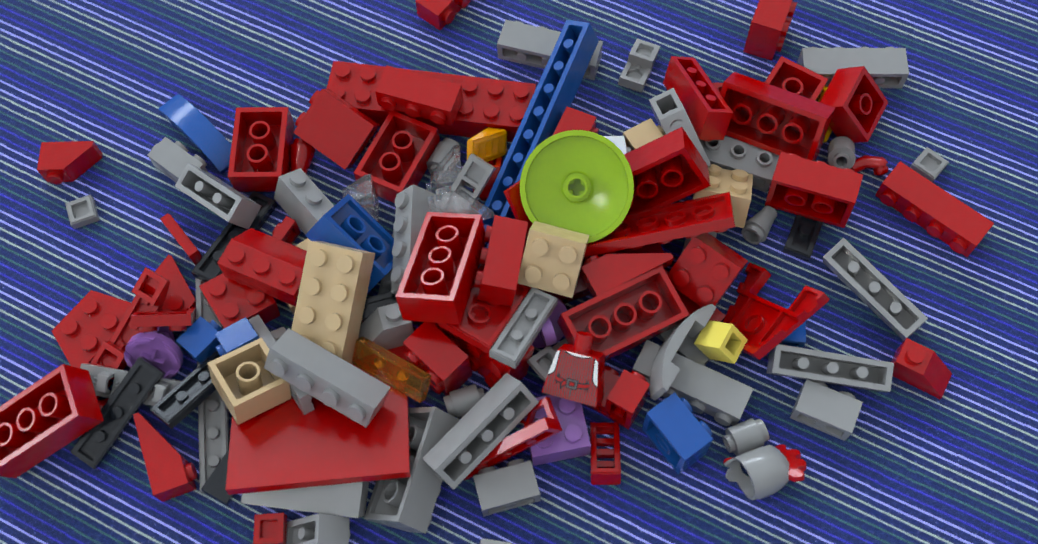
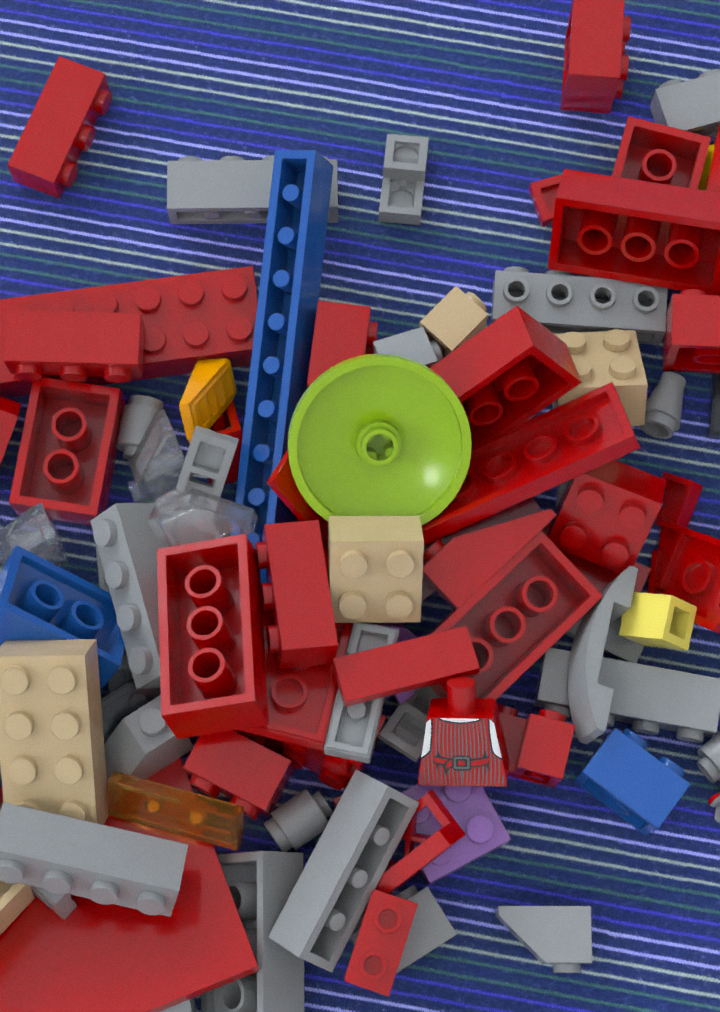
camera: 20 degrees left, 10 degrees up
red slope [590,422,621,485] -> none
light grey slope [649,88,711,168] -> none
red brick [663,56,733,141] -> none
none -> red tile [332,626,480,707]
none -> red bracket [344,890,418,997]
none -> light grey slope [495,906,592,973]

